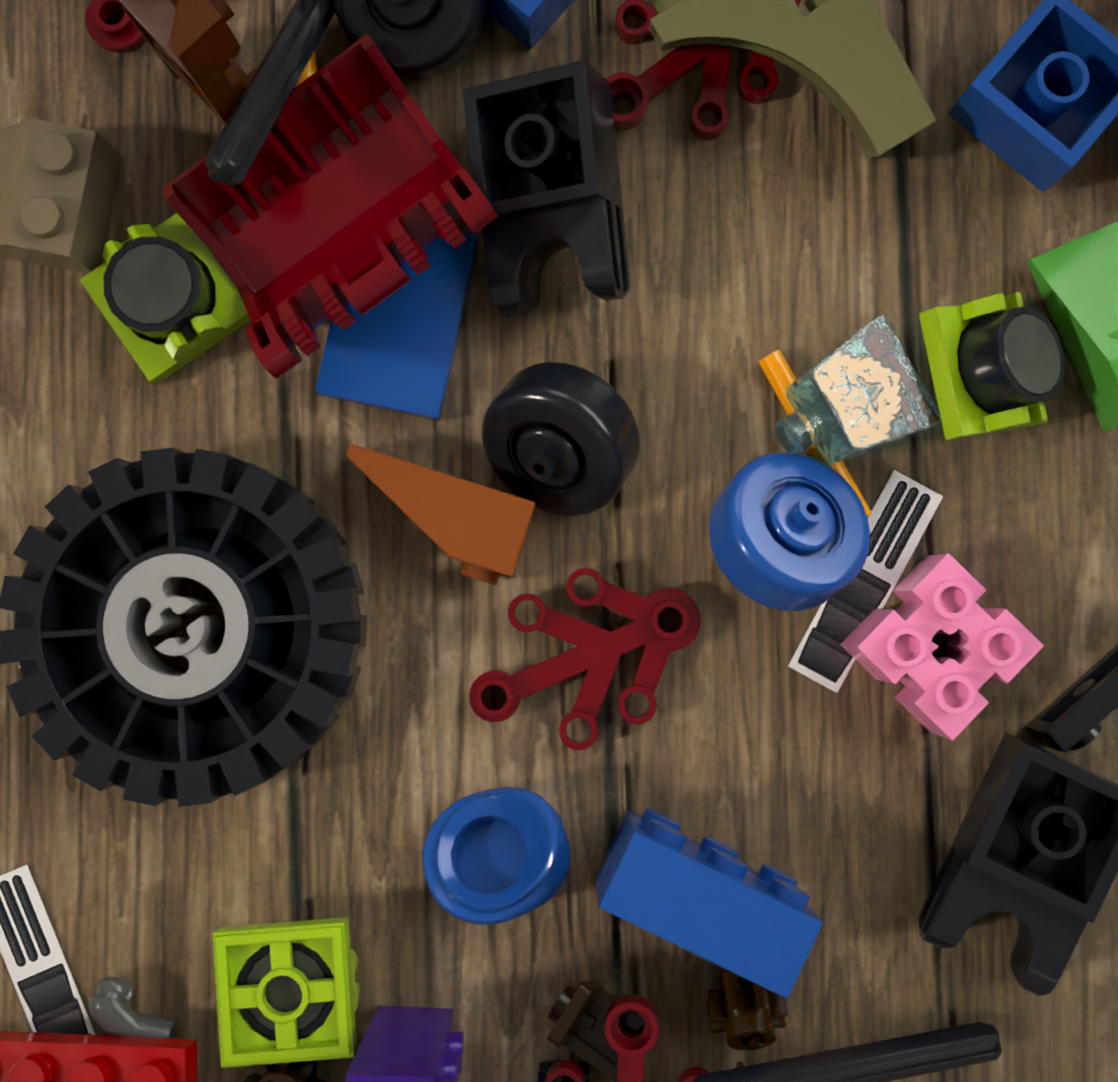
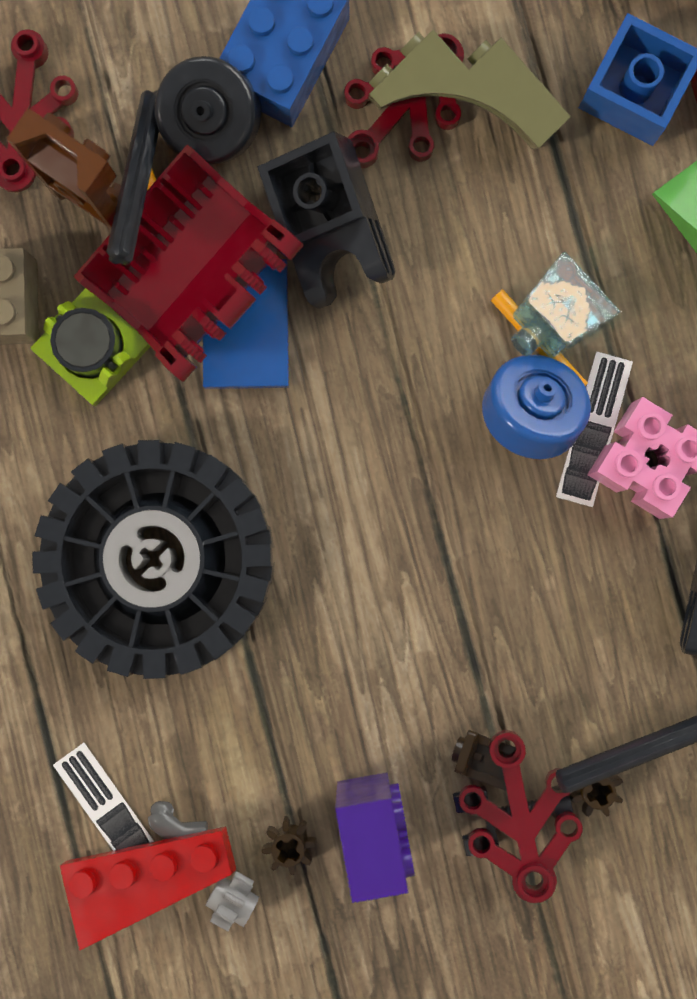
camera: 10 degrees left, 0 degrees up
lime piece [212,917,360,1068] -> none
dark orange slope [346,443,537,586] -> none
blue piece [422,787,571,925] -> none
dark red plant [469,568,701,750] -> none
black wheel [482,362,640,516] -> none
blue brick [595,808,823,999] -> none
dark brown gear [706,970,788,1050] -> none
piece [919,292,1065,440] -> none

